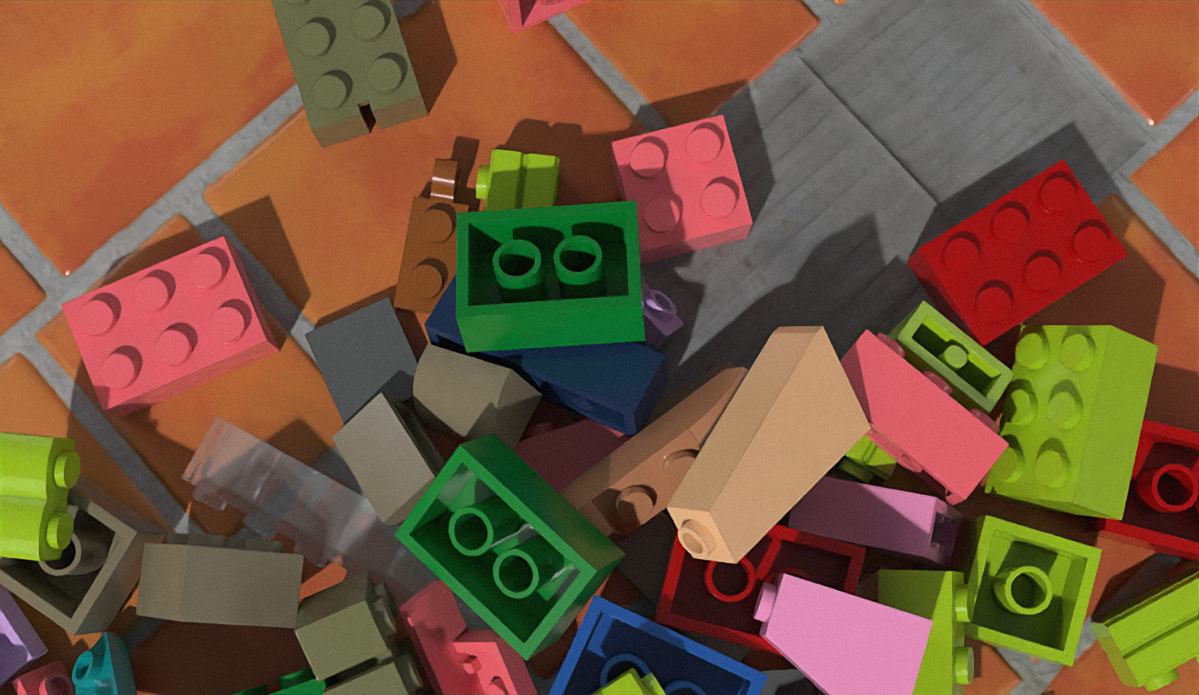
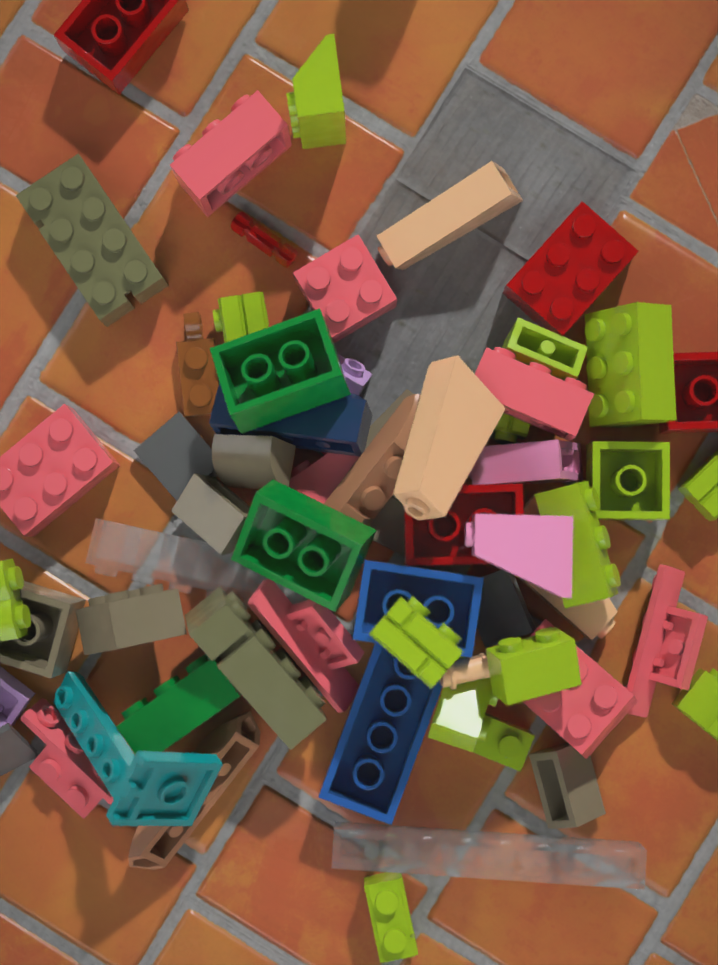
camera: 10 degrees left, 5 degrees up
none -> red axle [230,212,298,268]
none -> light nougat slope [377,161,523,270]

